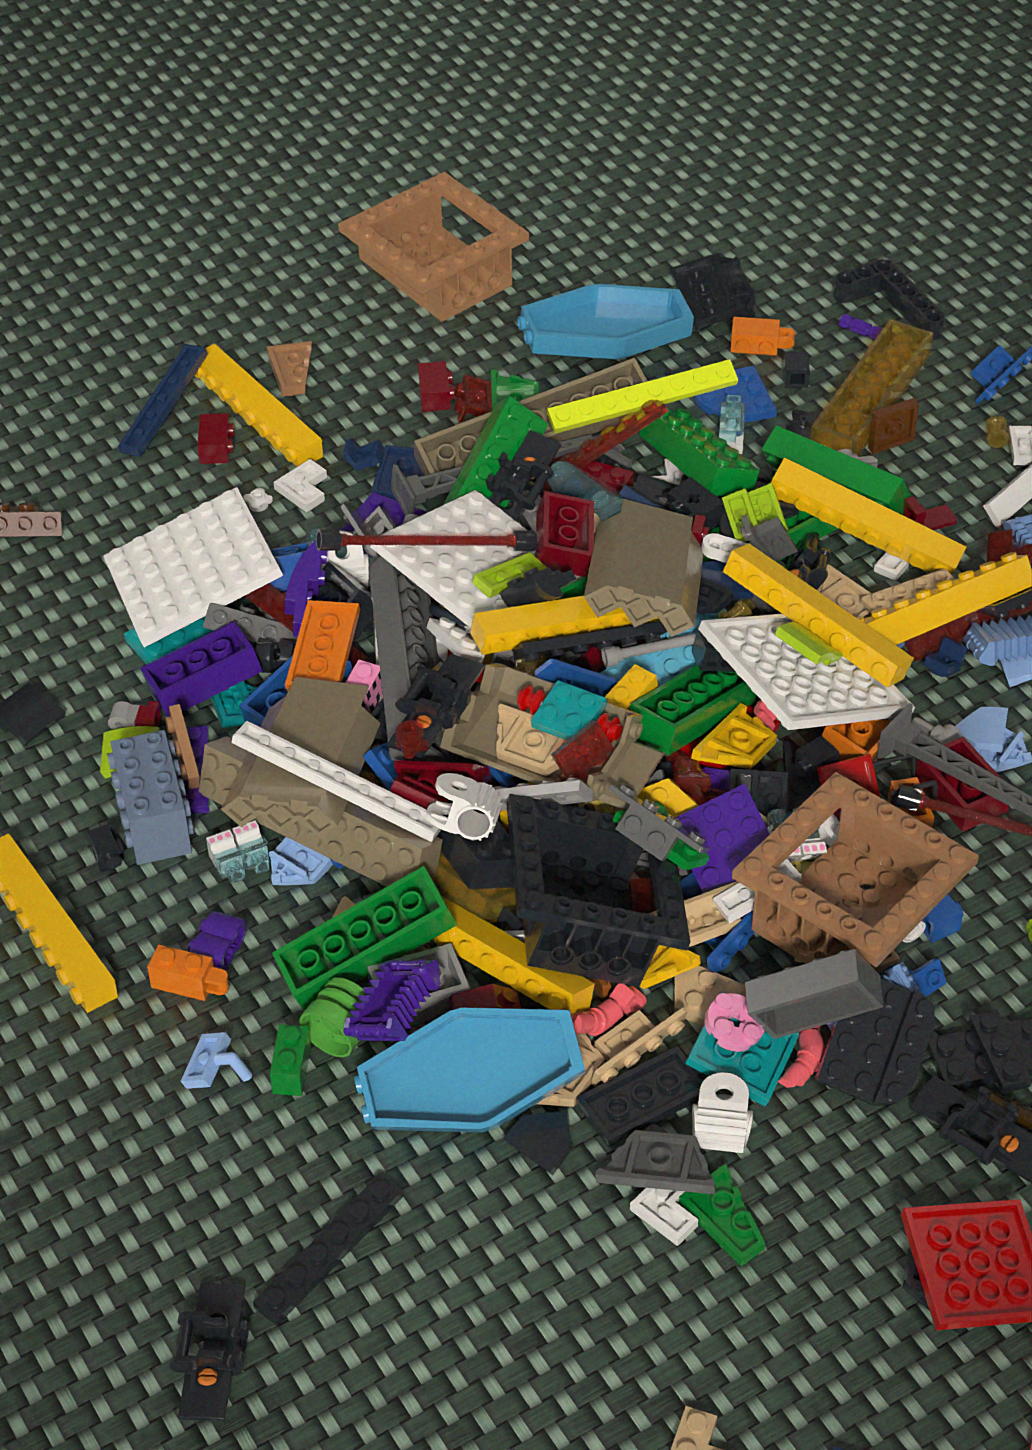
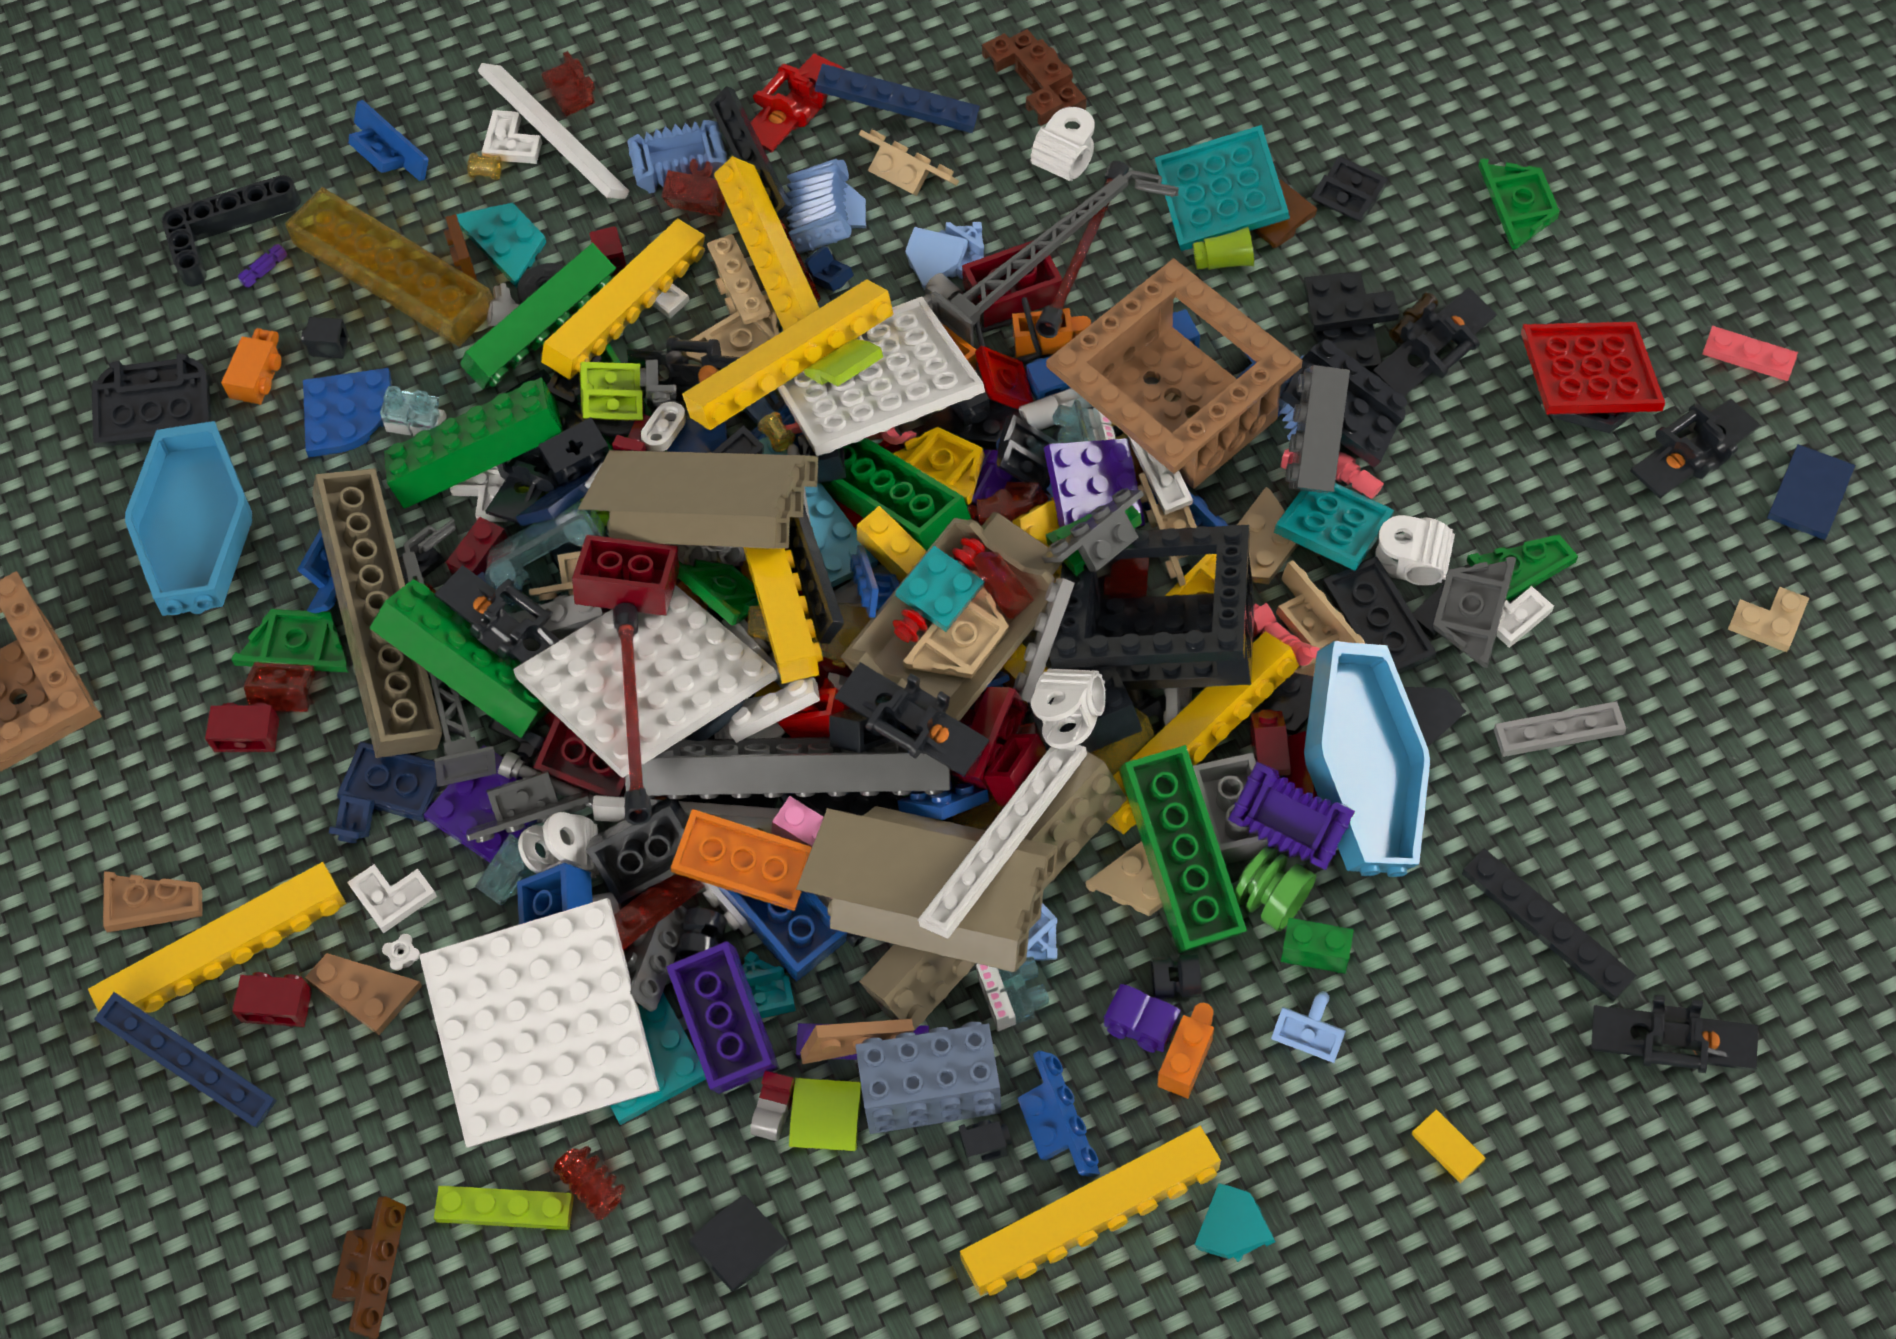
camera: 80 degrees left, 15 degrees up
dark purple slope [285,540,328,637] -> none
clear red brick [395,720,429,759] -> none
lime plate [472,552,547,598] -> none
black brick [499,567,576,608] -> none
clear red plate [543,399,669,491] -> none
neon yellow plate [547,359,738,434] -> none
bright pink plate [705,993,764,1052] -> none
black piece [785,410,828,442] -> none
none -> medium nougat wing [305,953,422,1035]
none -> lime plate [433,1186,574,1230]
none -> teal wing [456,203,547,288]
none -> clear red piece [553,1146,626,1220]
none -> blue bracket [1017,1051,1100,1178]
none -> black wheel [1151,954,1202,999]
none -> teal slope [1194,1183,1276,1262]
none -> yellow tile [1411,1109,1486,1183]
none -> light grey plate [1494,701,1626,757]
none -> black piece [1630,398,1761,498]

